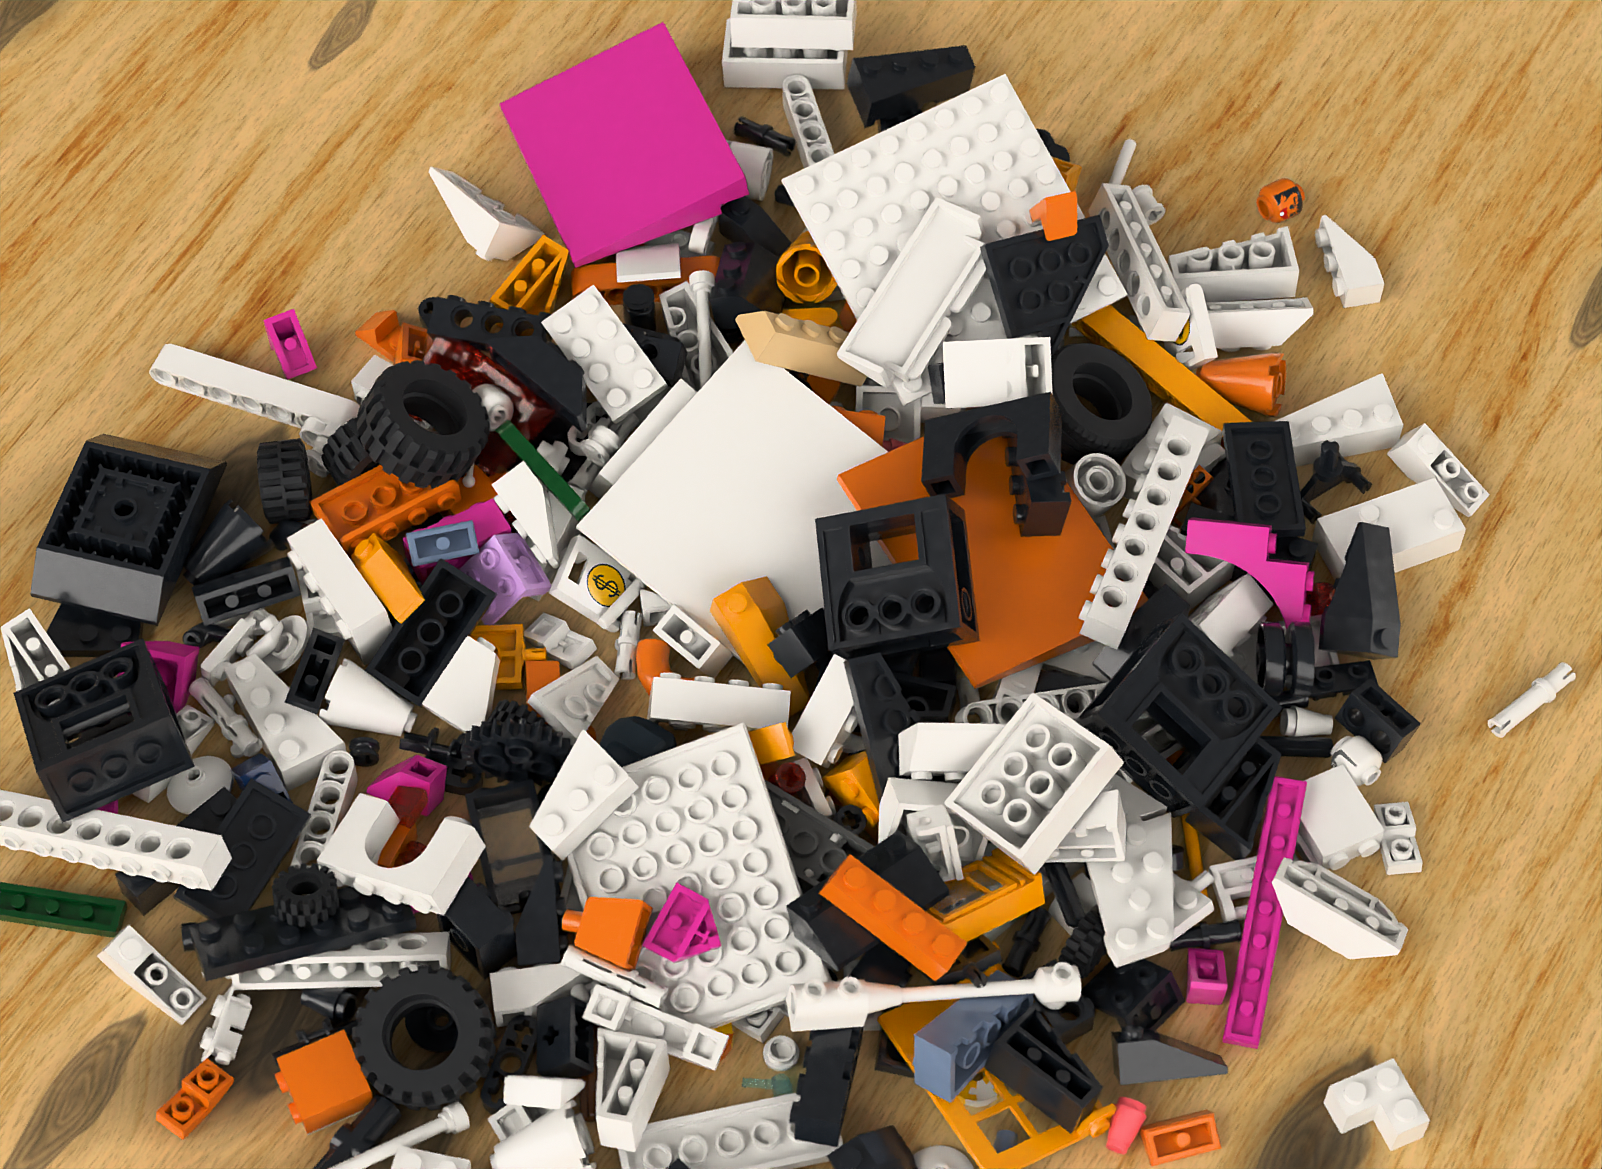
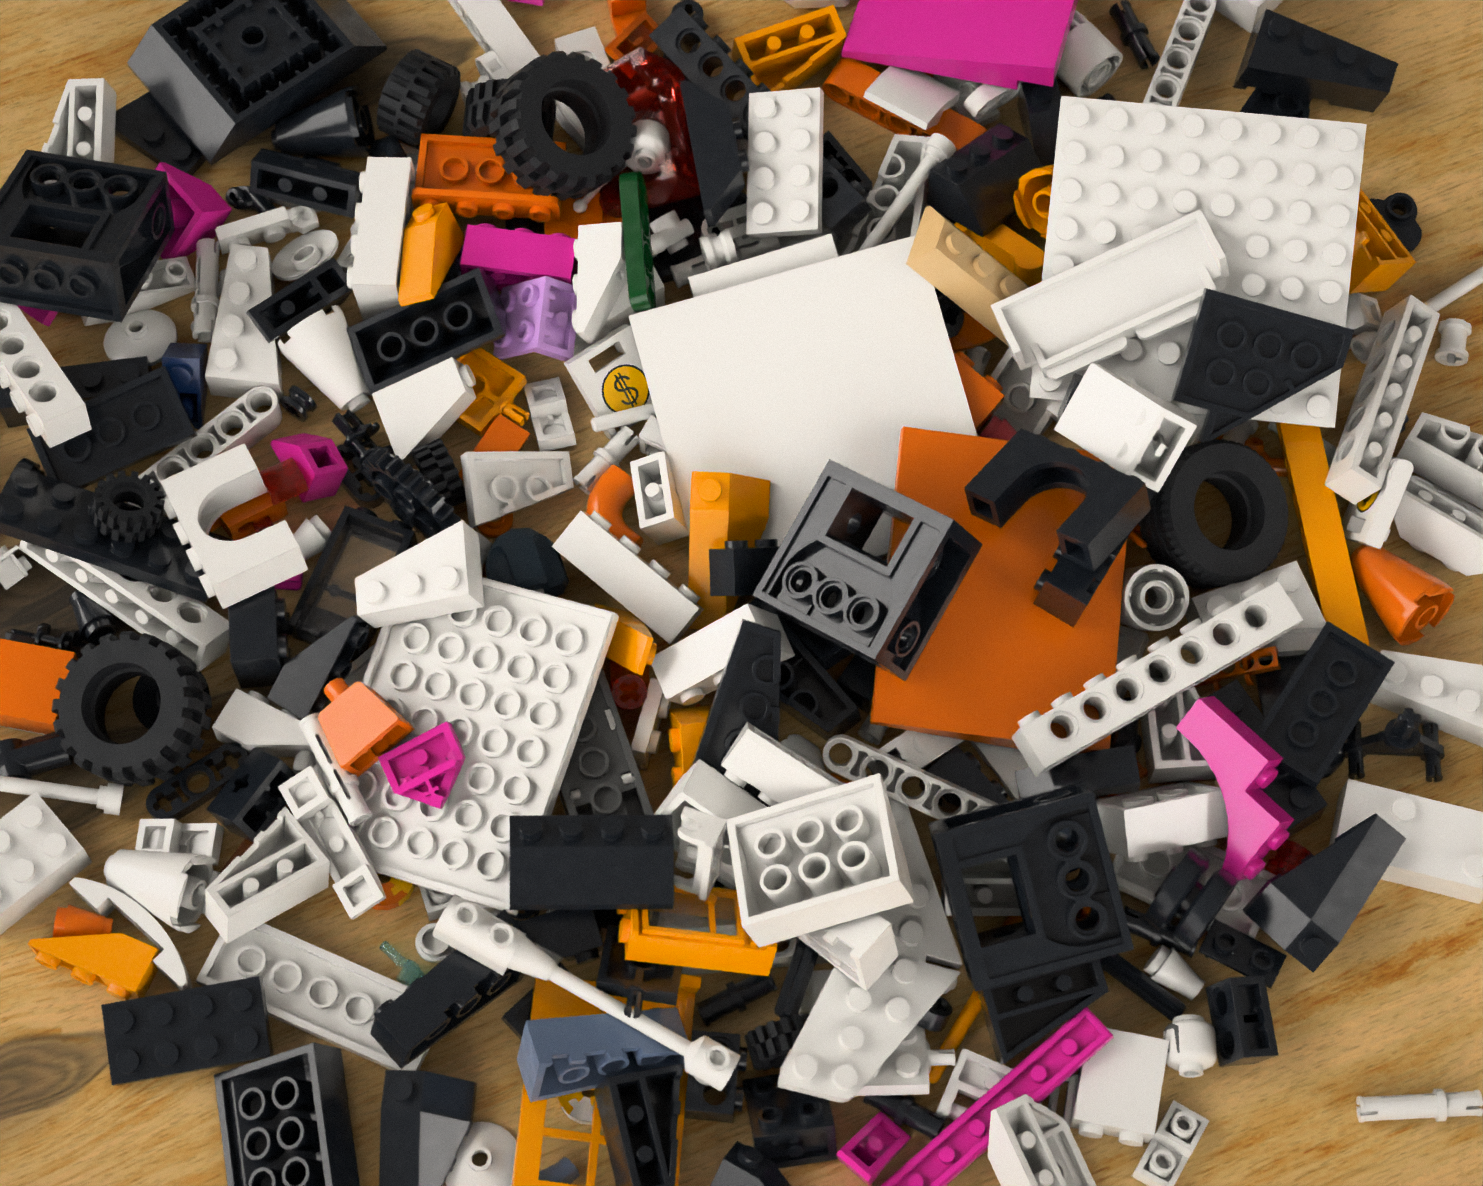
camera: 35 degrees right, 10 degrees up
white arm [246,614,284,660] -> none
sand blue slope [406,520,479,567] -> none
white slope [503,1075,585,1109] -> none
black piece [623,284,656,331] -> none
orange brick [819,854,967,981] -> none
black bush [832,805,867,836] -> none
orange slope [1029,191,1077,241] -> none

